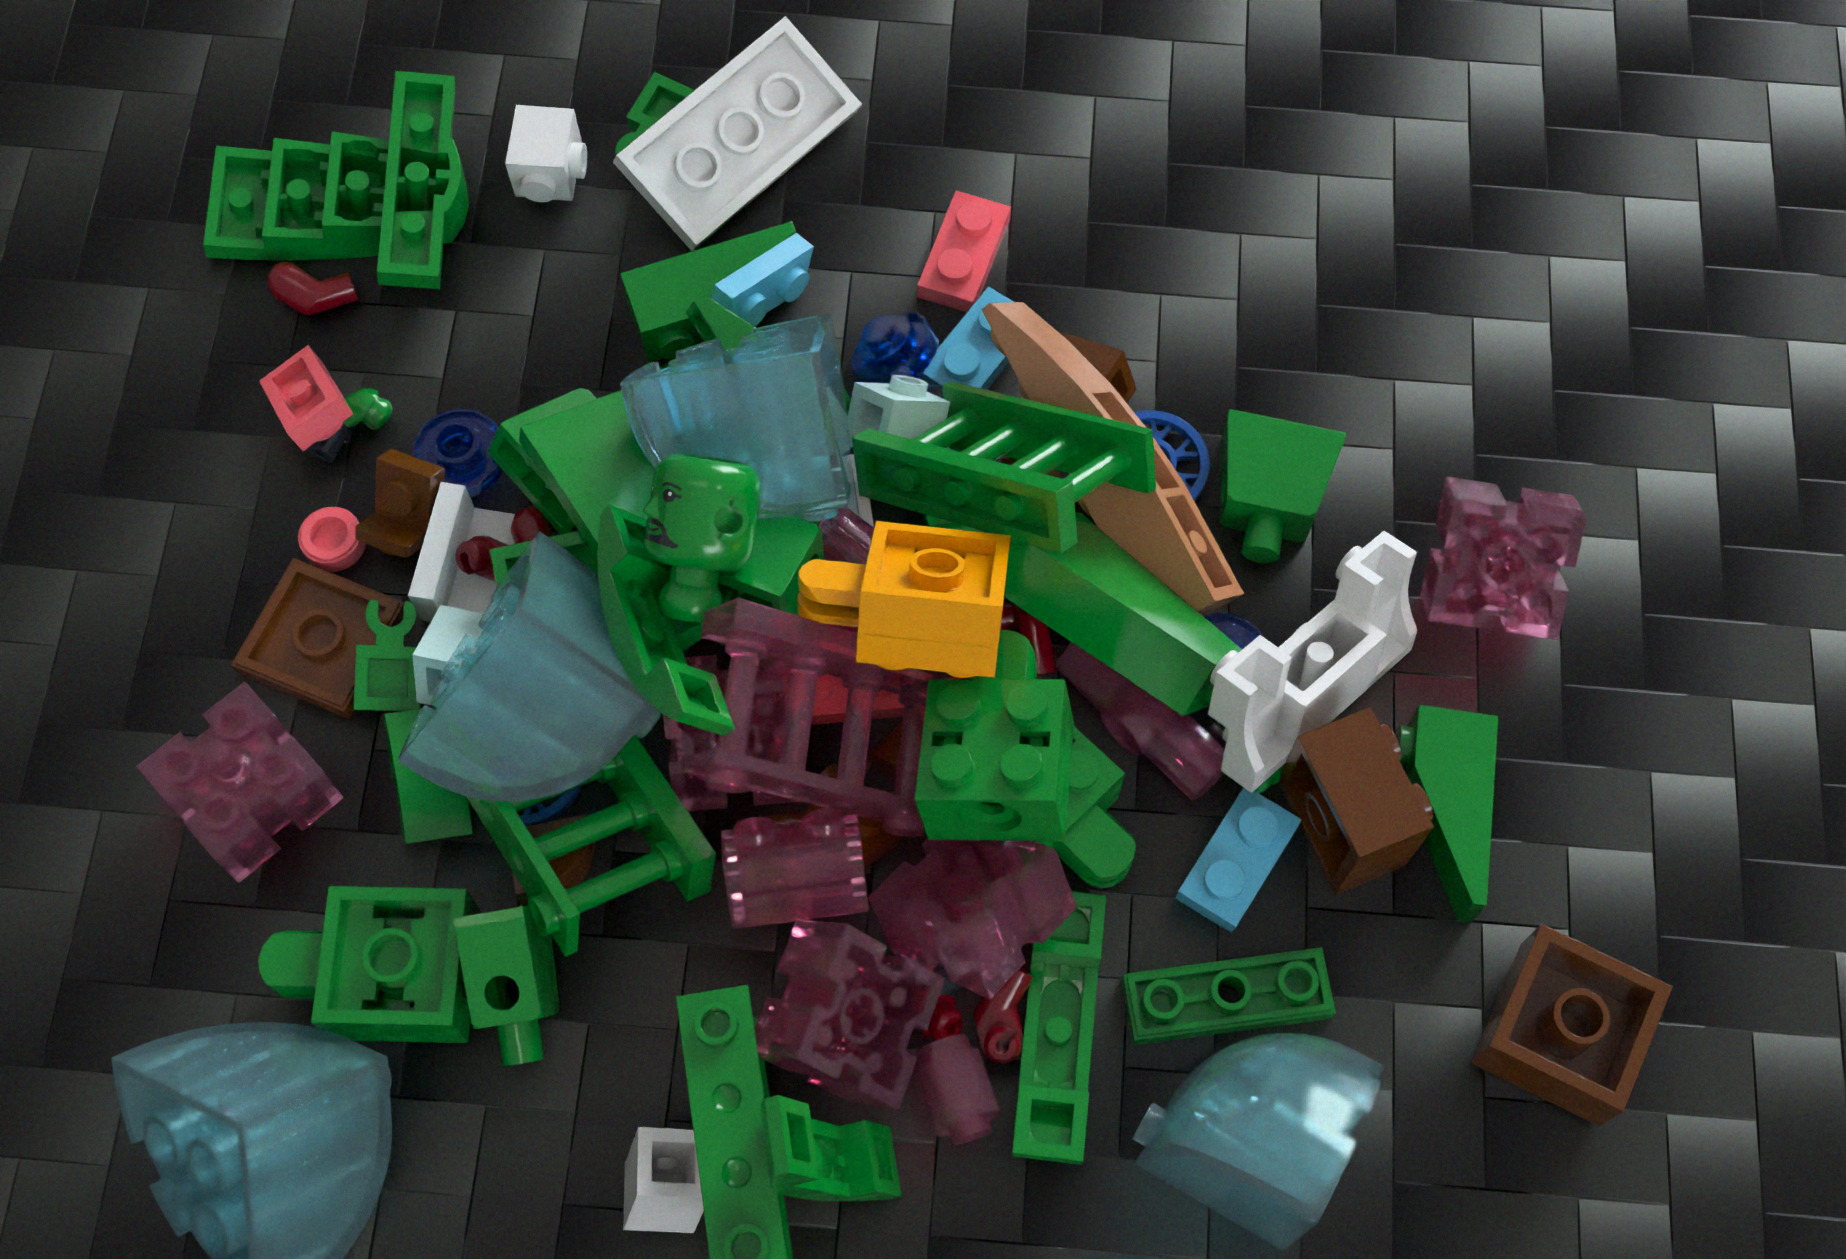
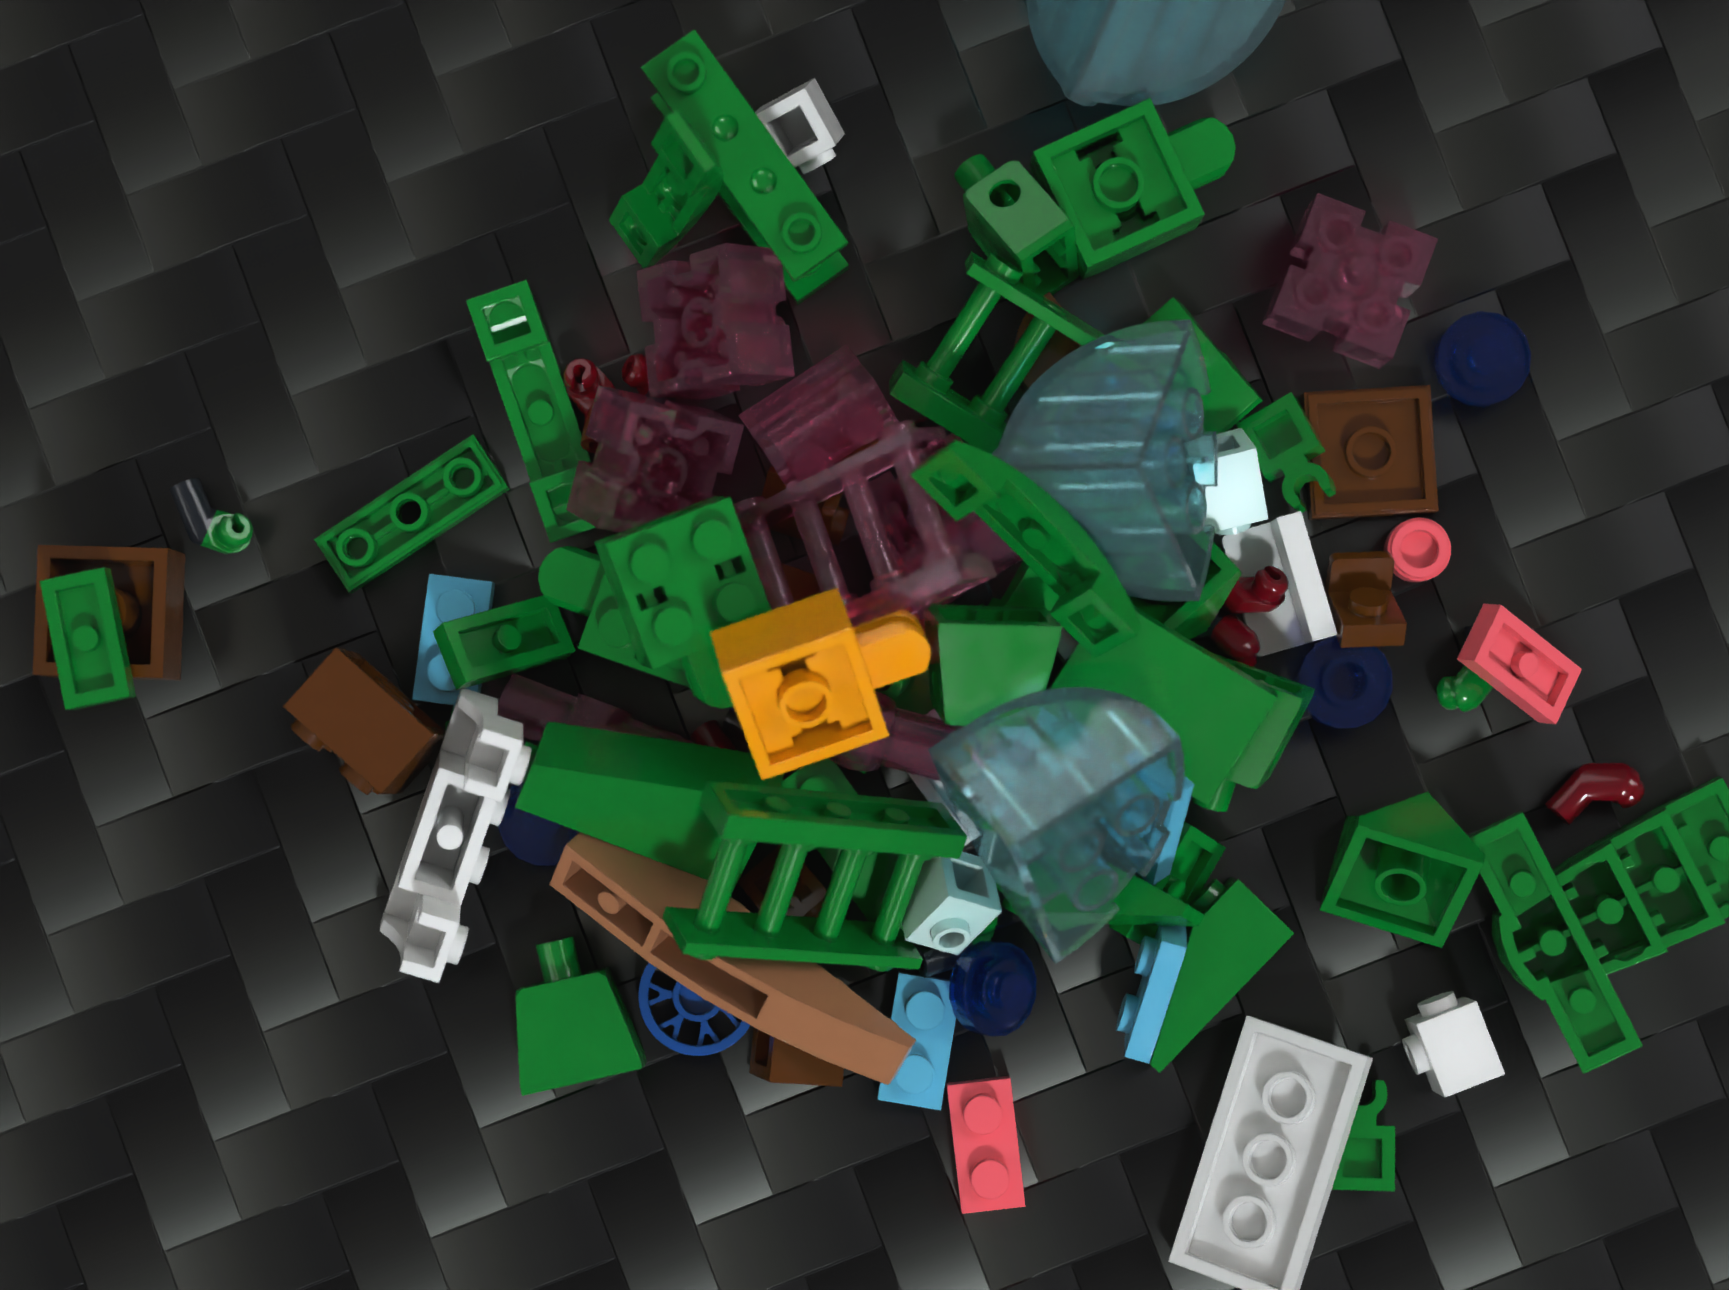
camera: 155 degrees right, 20 degrees up
green piece [643,453,761,623] -> none
clear pink brick [914,1034,1001,1145] -> none
clear light blue brick [1132,1032,1384,1251] -> none
green slope [1396,705,1498,923] -> none
clear pink brick [1420,477,1587,640] -> none
none -> green plate [40,567,136,710]
none -> arm [169,478,253,554]
none -> green plate [433,595,576,691]
none -> green slope [1320,792,1485,948]
none -> clear blue plate [1434,311,1531,407]

